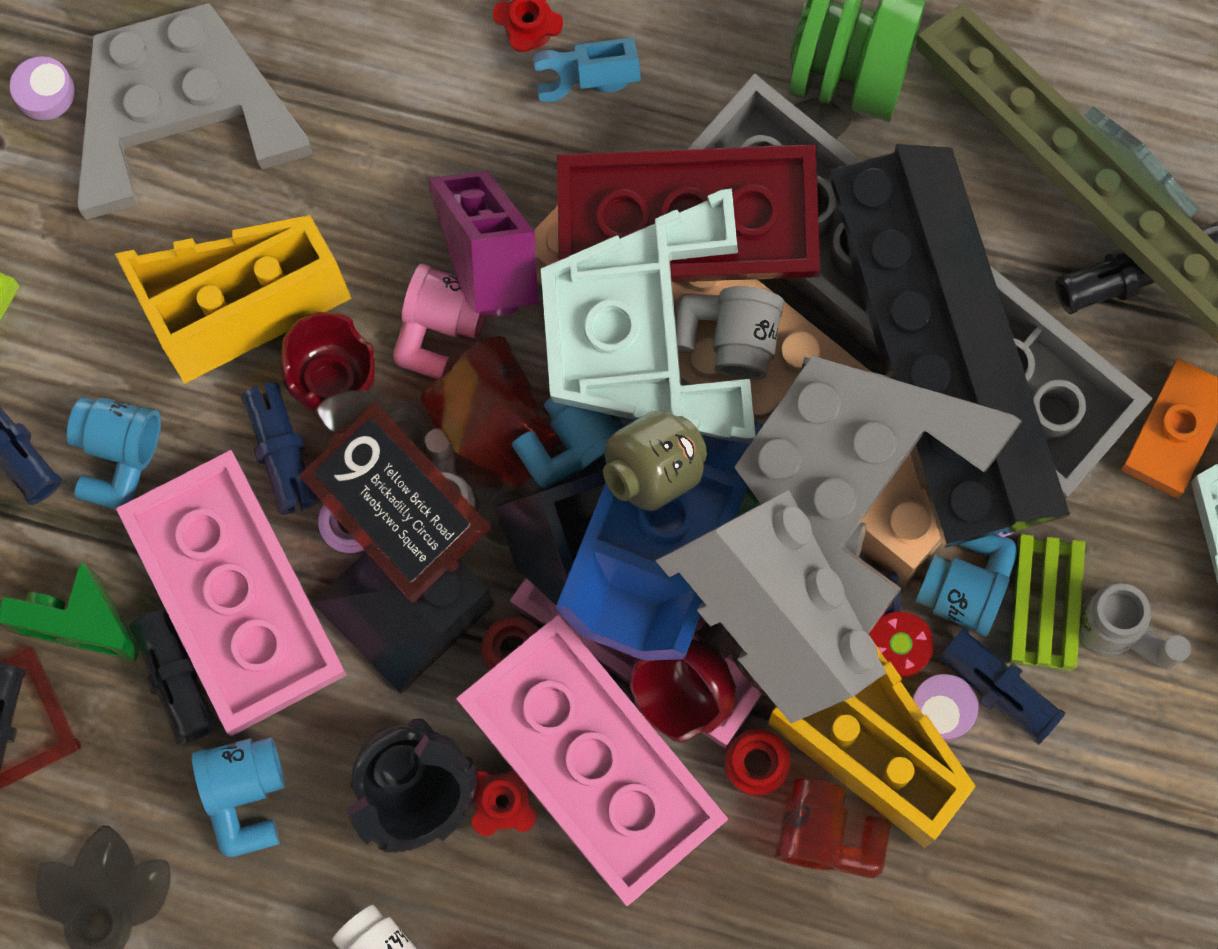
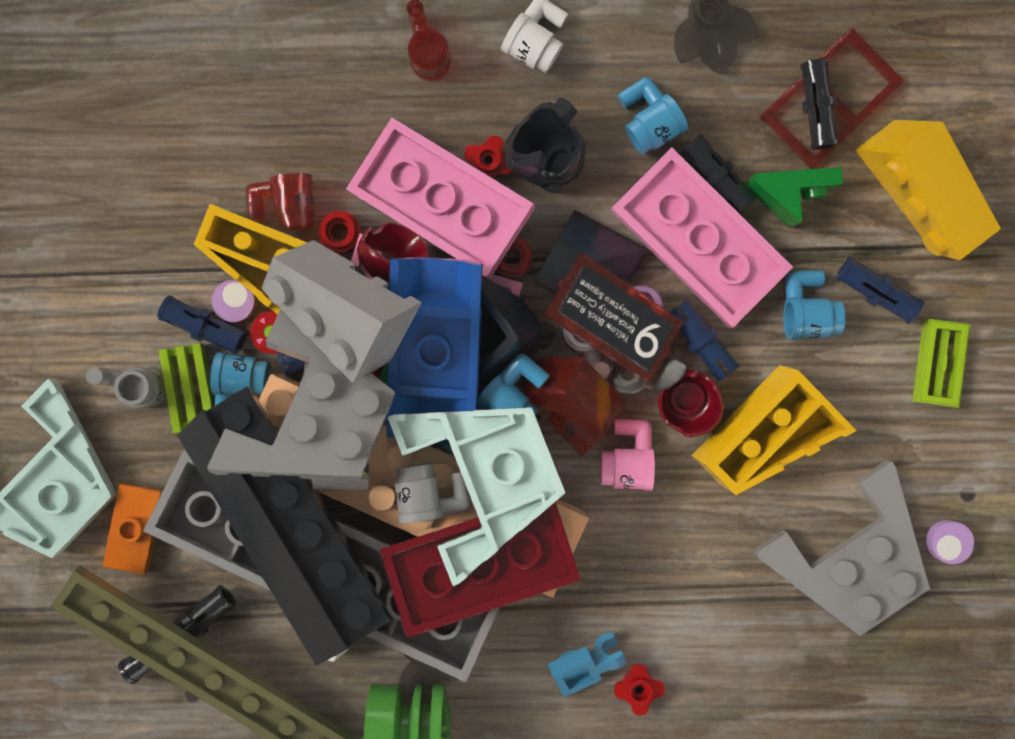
camera: 155 degrees right, 15 degrees up
magenta slope [428,171,538,316] -> none
olive head [603,410,707,511] -> none
clear light blue piece [1084,106,1199,218] -> none

